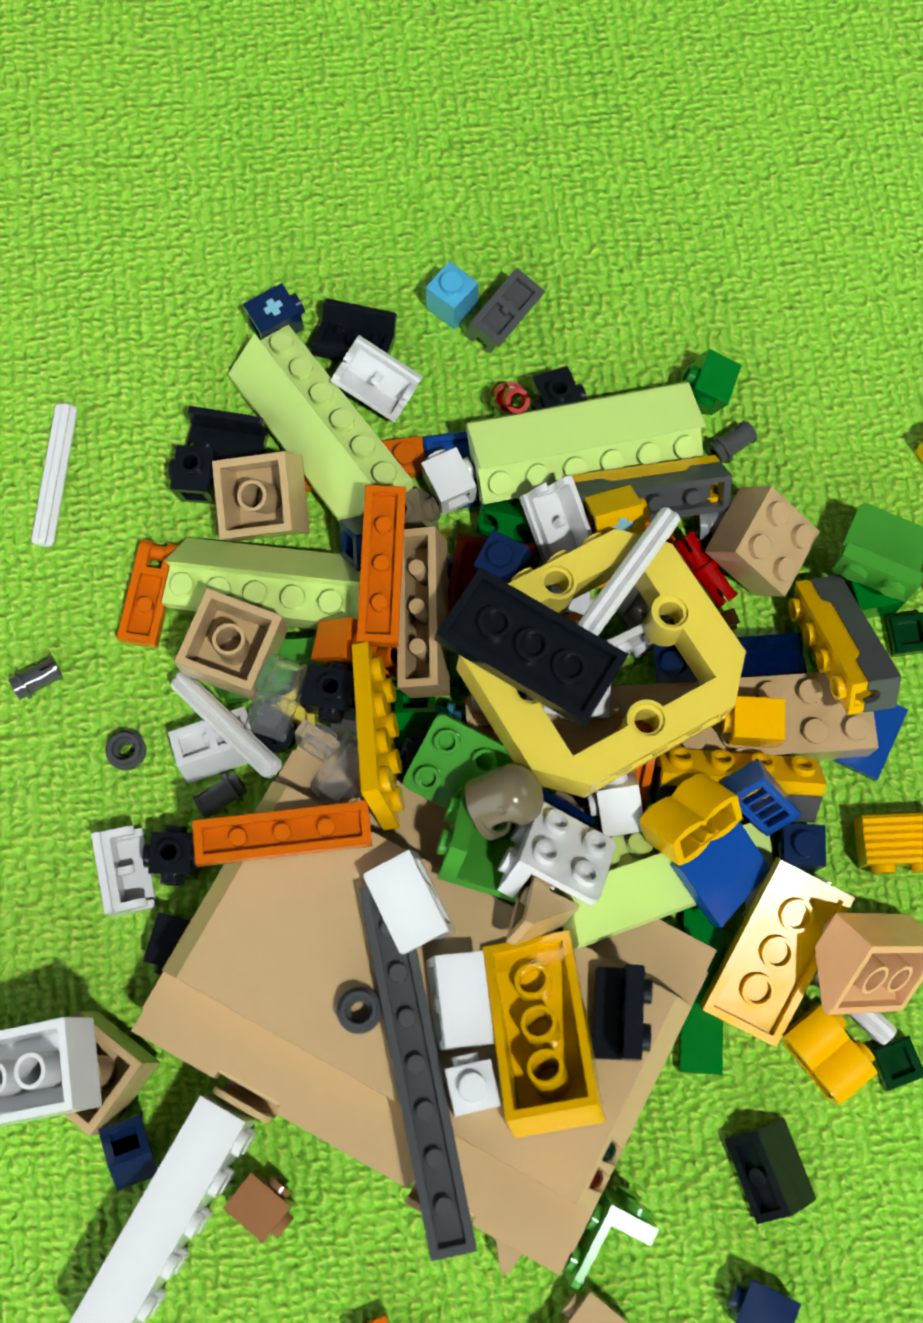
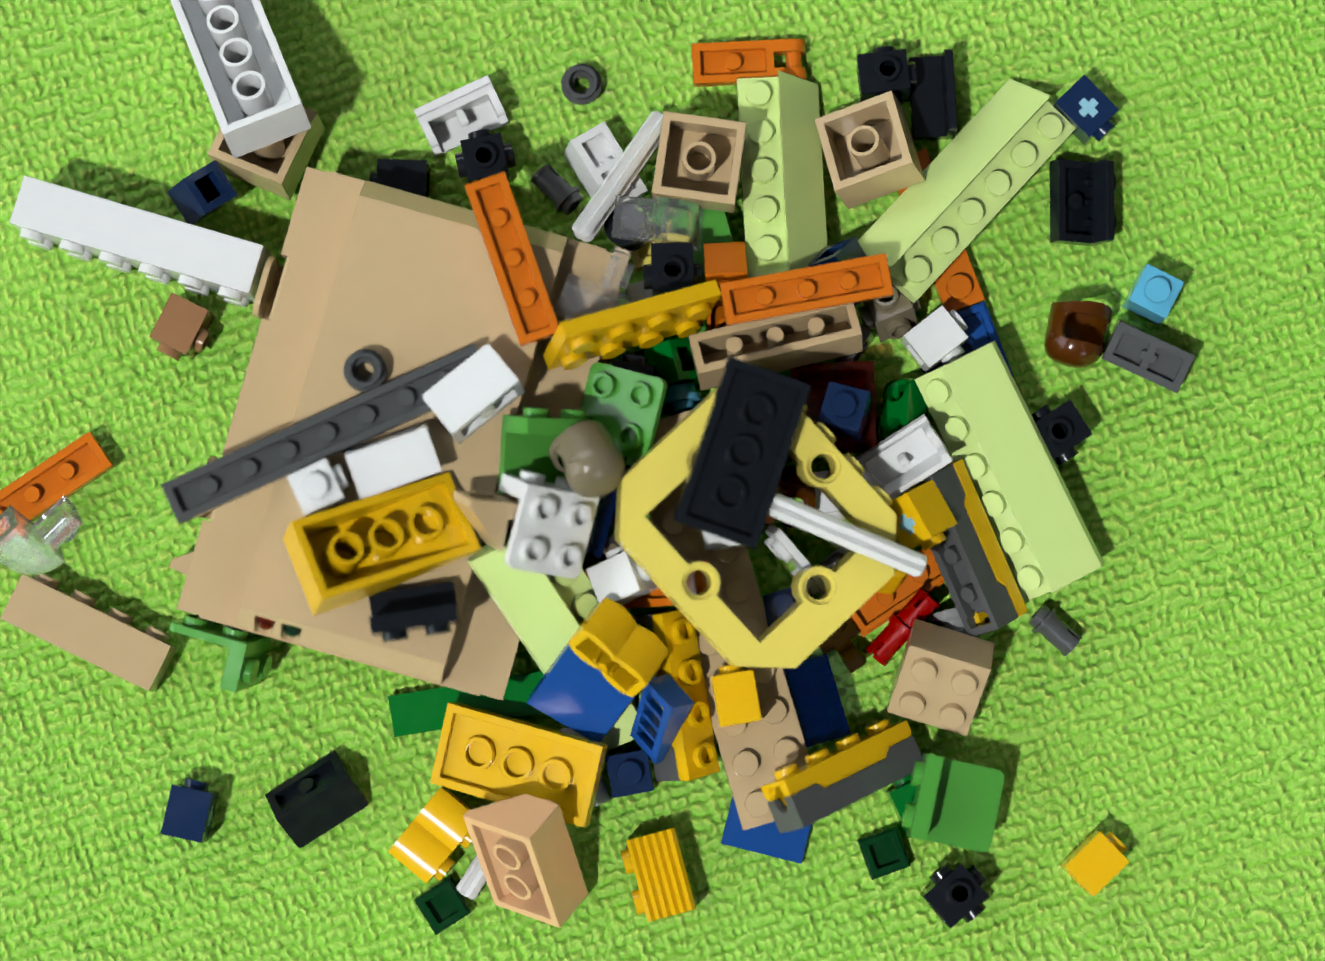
camera: 80 degrees right, 10 degrees up
white hinge [330,335,423,423] -> none
red pin [491,381,530,414] -> none
green brick [681,349,742,415] -> none
none -> reddish brown helmet [1044,301,1113,368]

